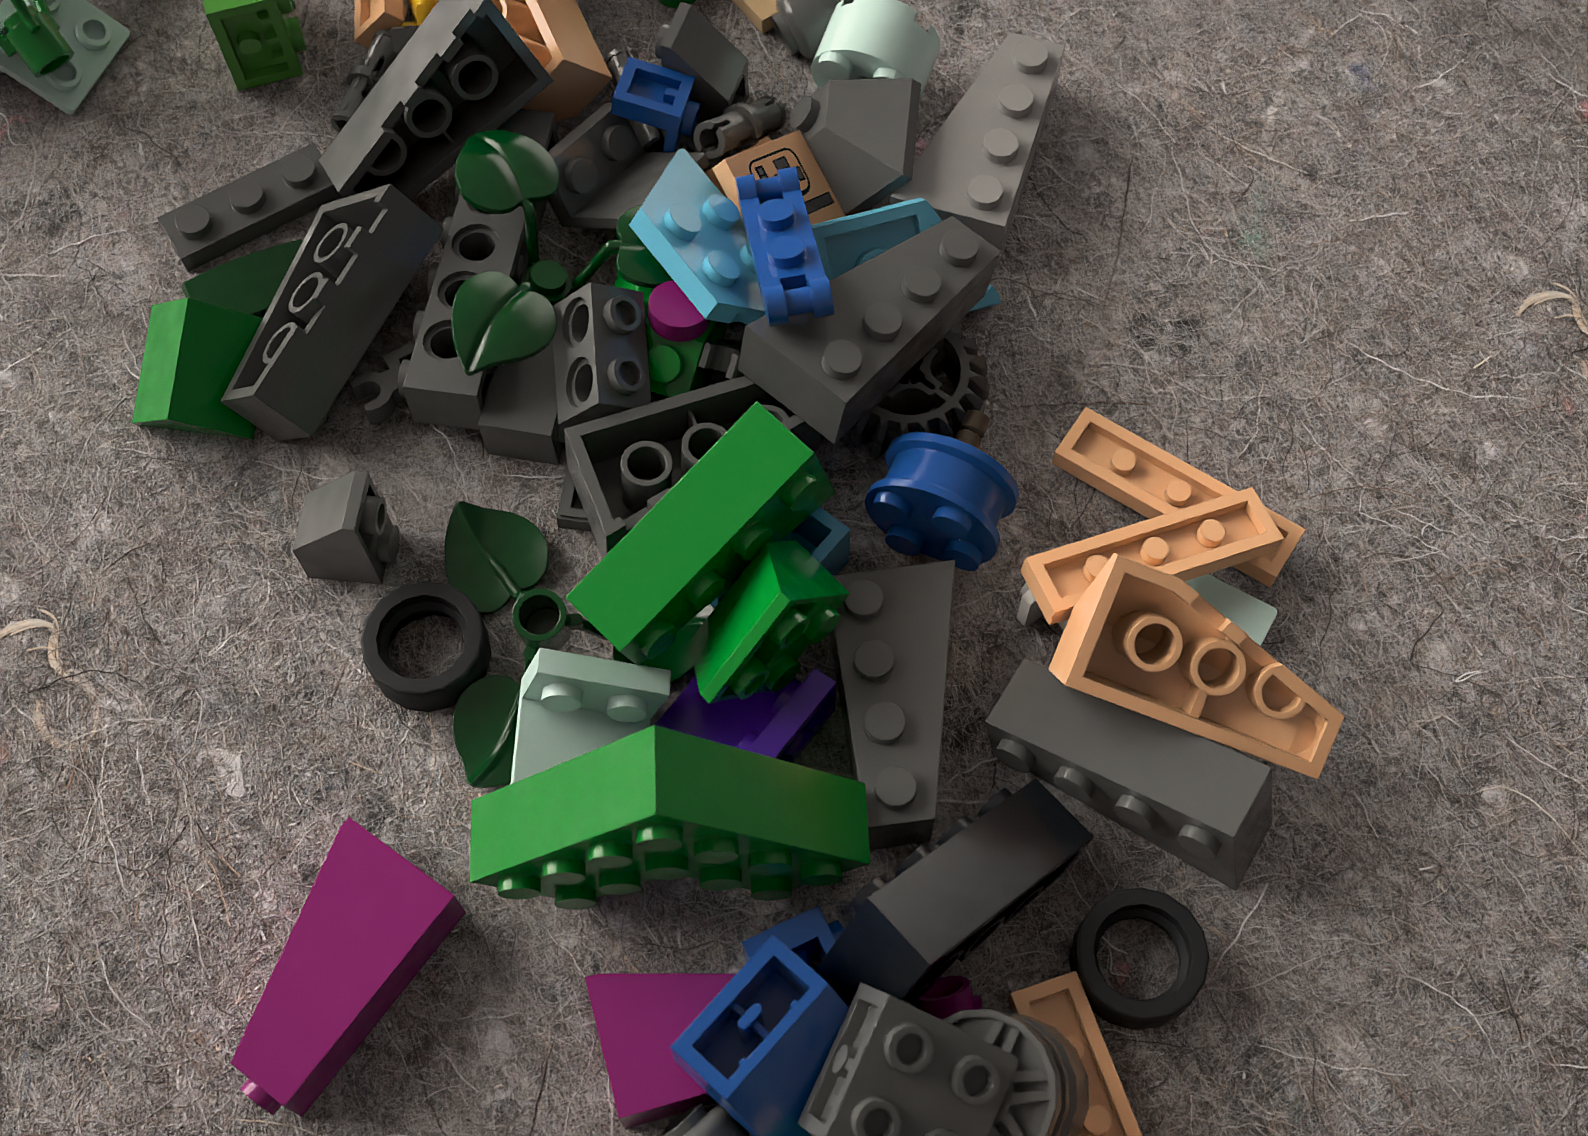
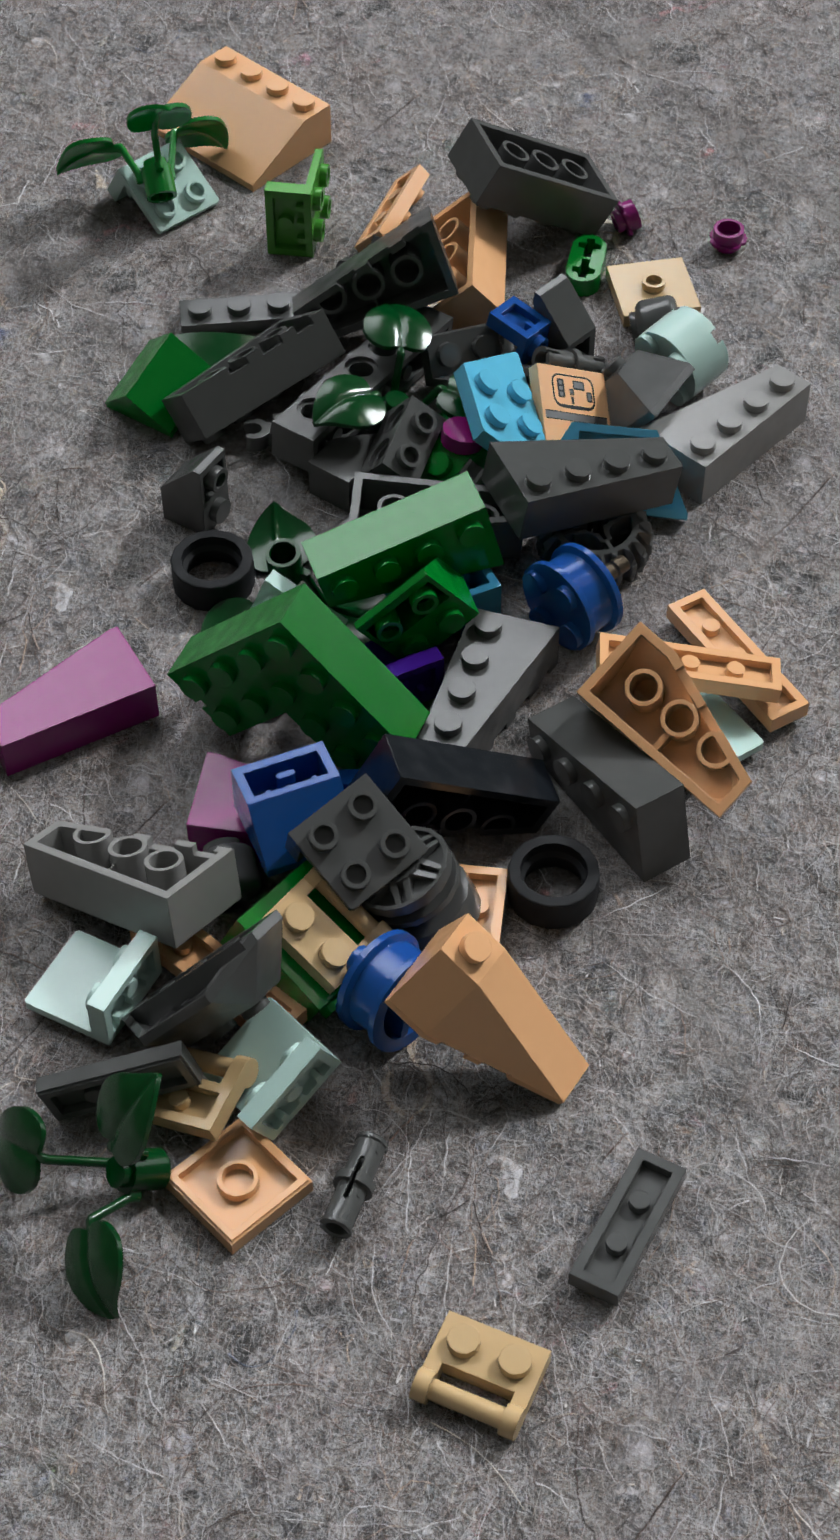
camera: 25 degrees right, 15 degrees down
blue plate [735,166,834,327] -> none

